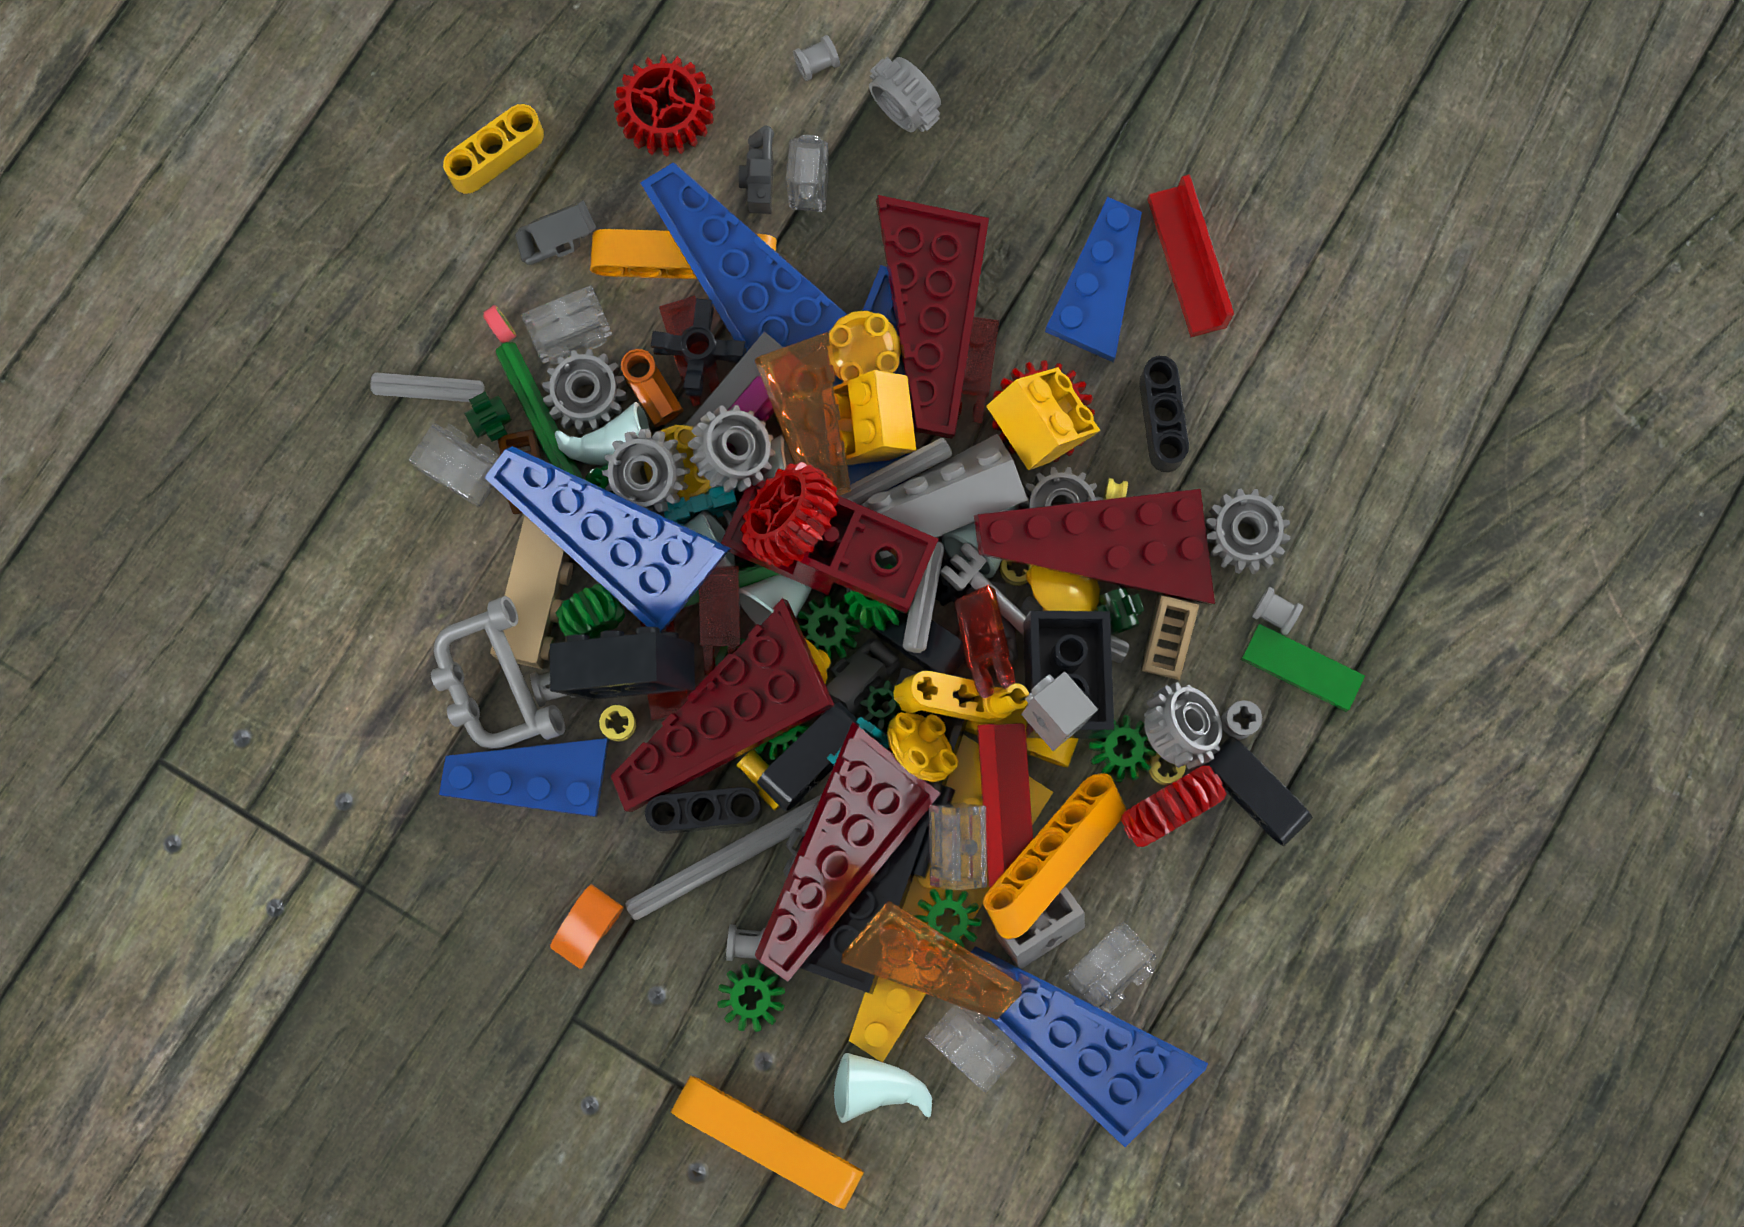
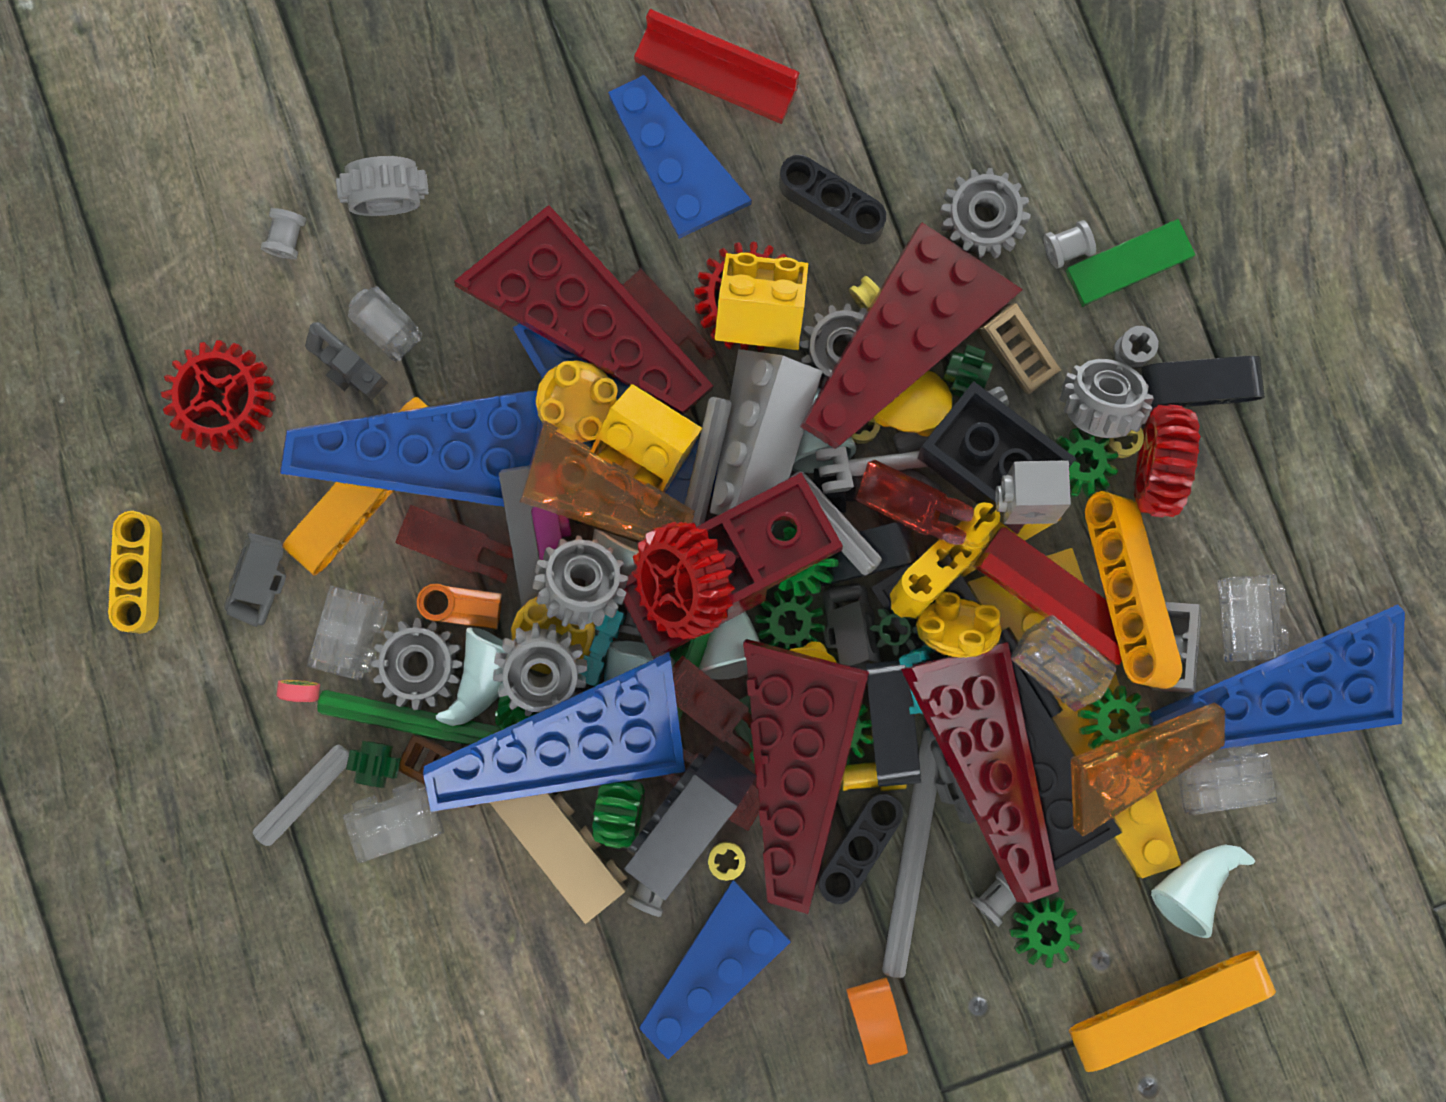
camera: 50 degrees left, 5 degrees up
light grey bar [431,596,565,749] -> none
black pin [651,298,747,397] -> none

